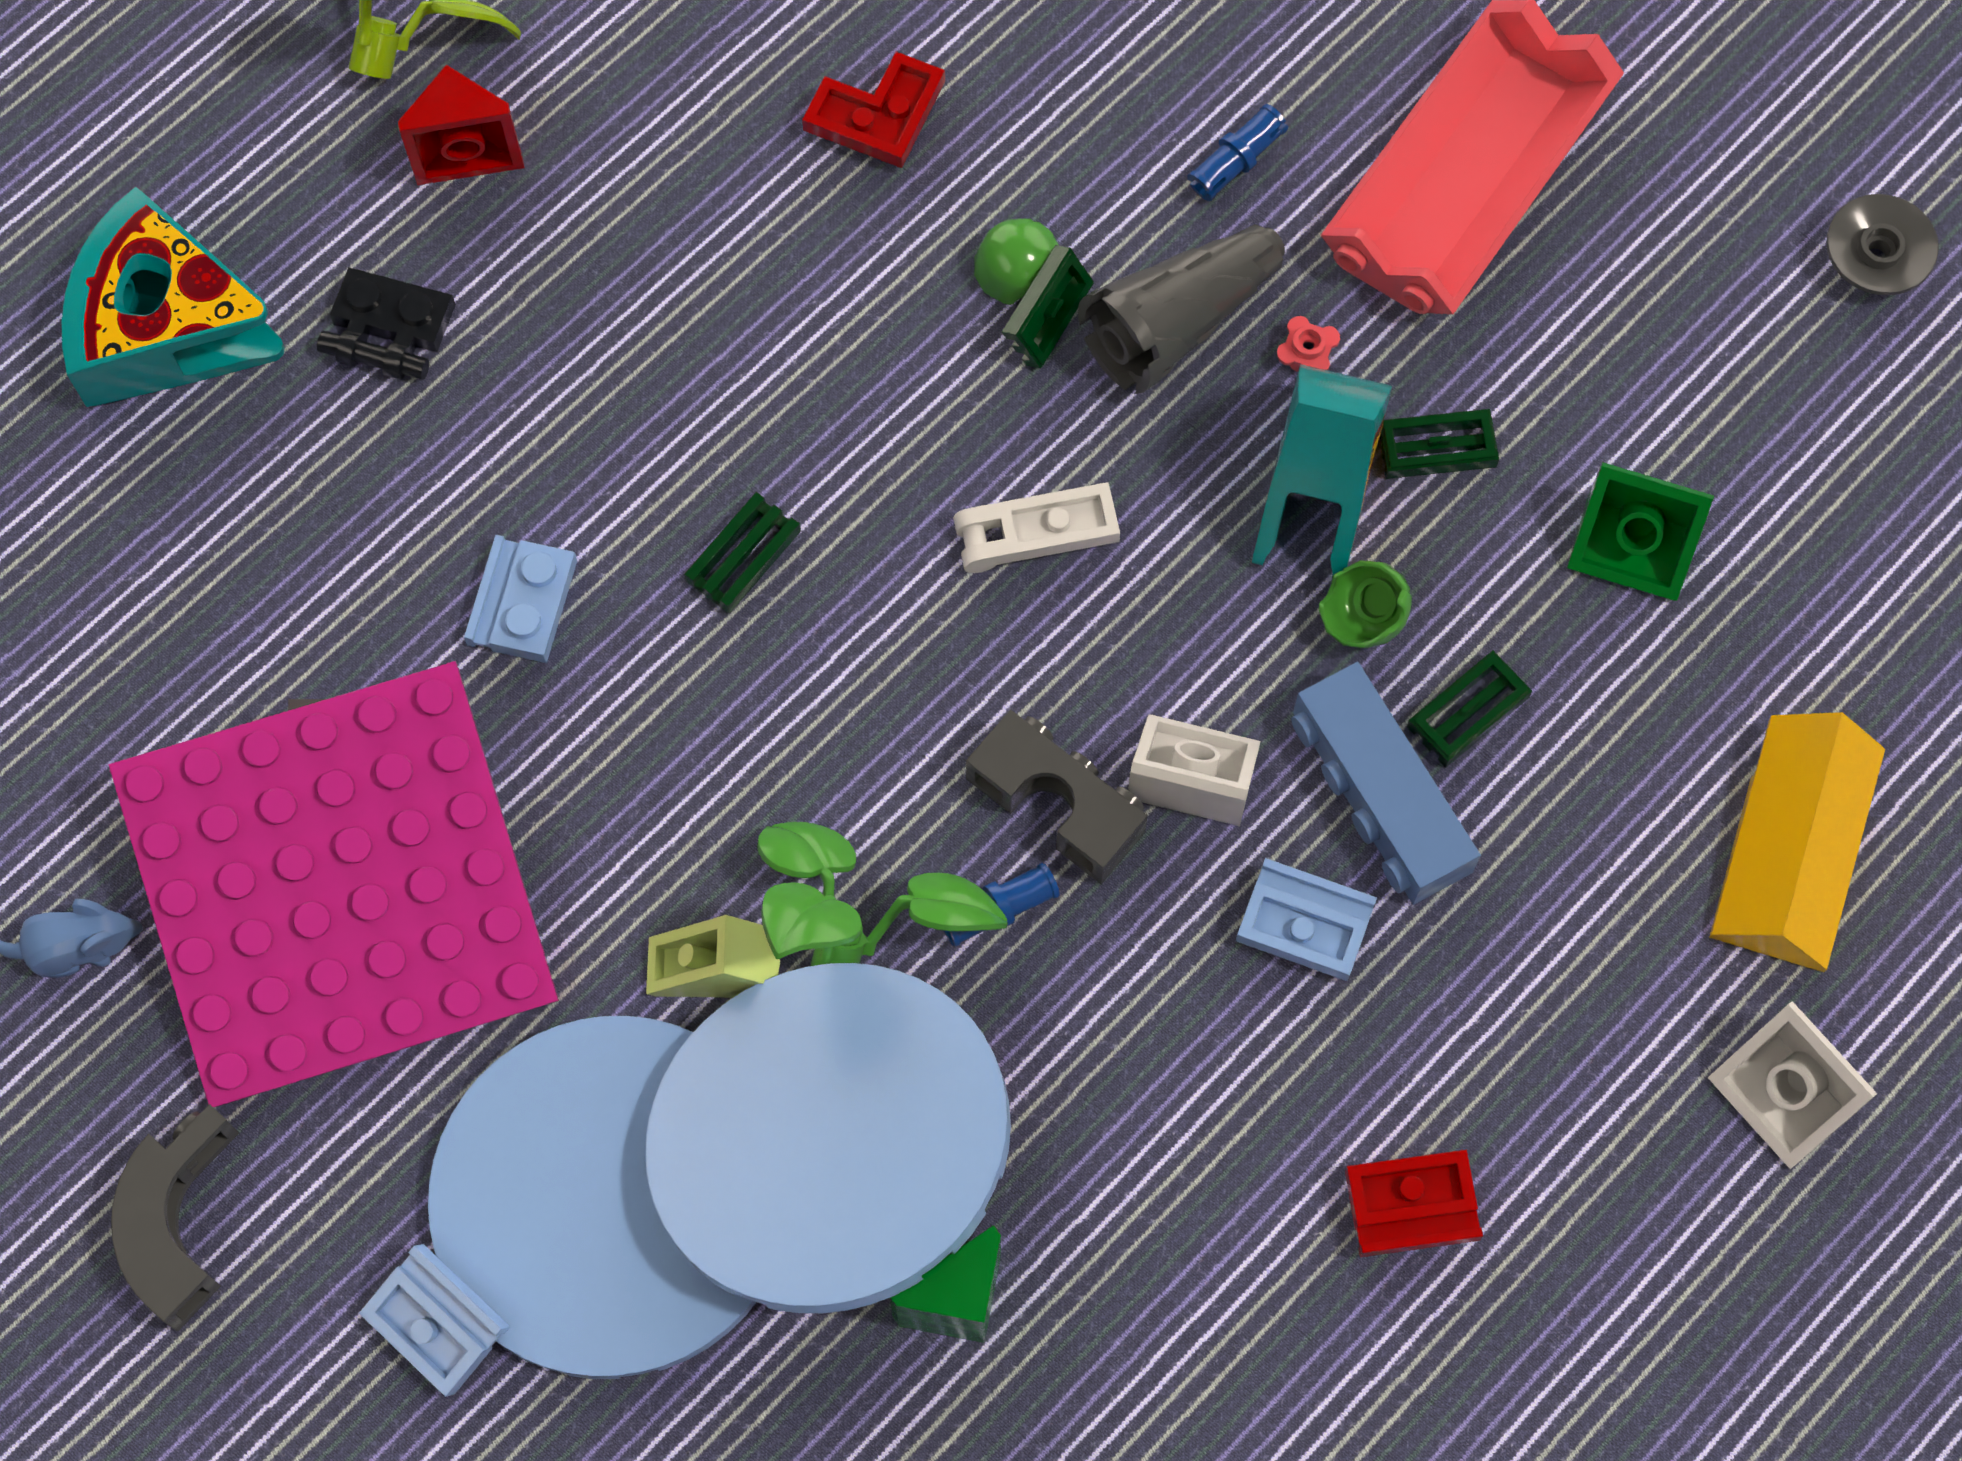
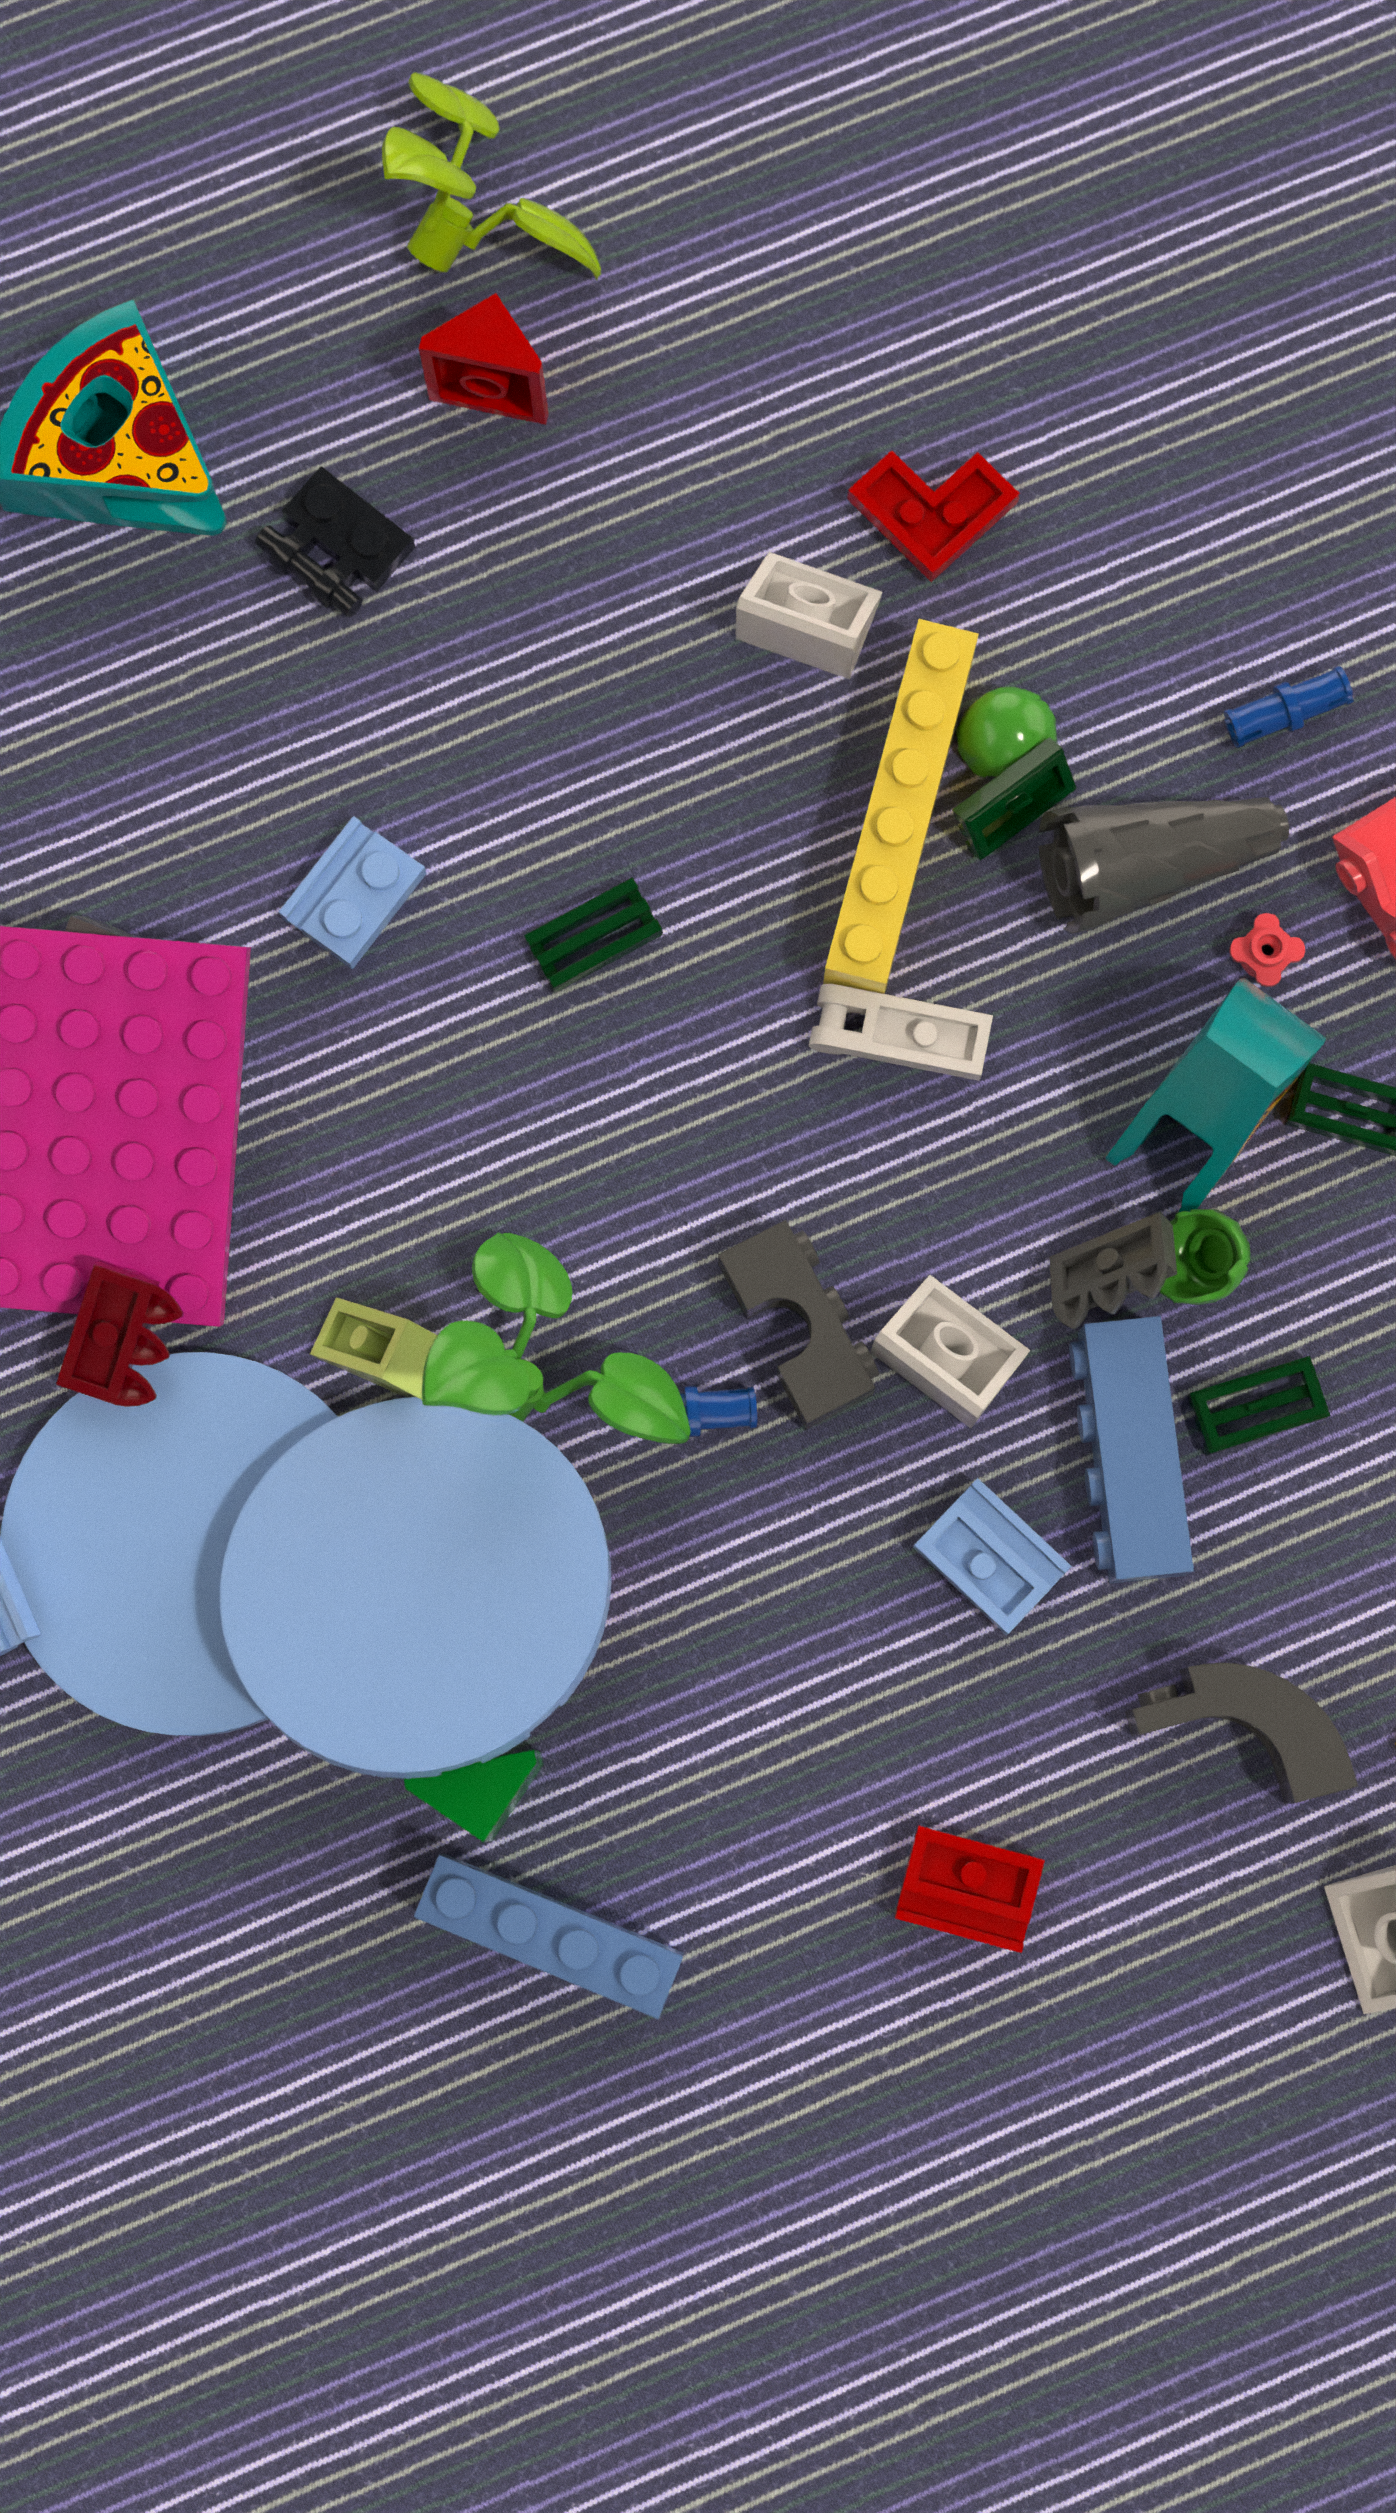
camera: 25 degrees right, 10 degrees up
none -> dark red plate [56,1261,183,1407]
none -> medium blue brick [414,1854,684,2019]
none -> white slope [736,552,883,679]
none -> light yellow brick [823,619,979,994]
none -> dark grey plate [1049,1211,1177,1329]
none -> dark grey arch [1125,1663,1358,1804]

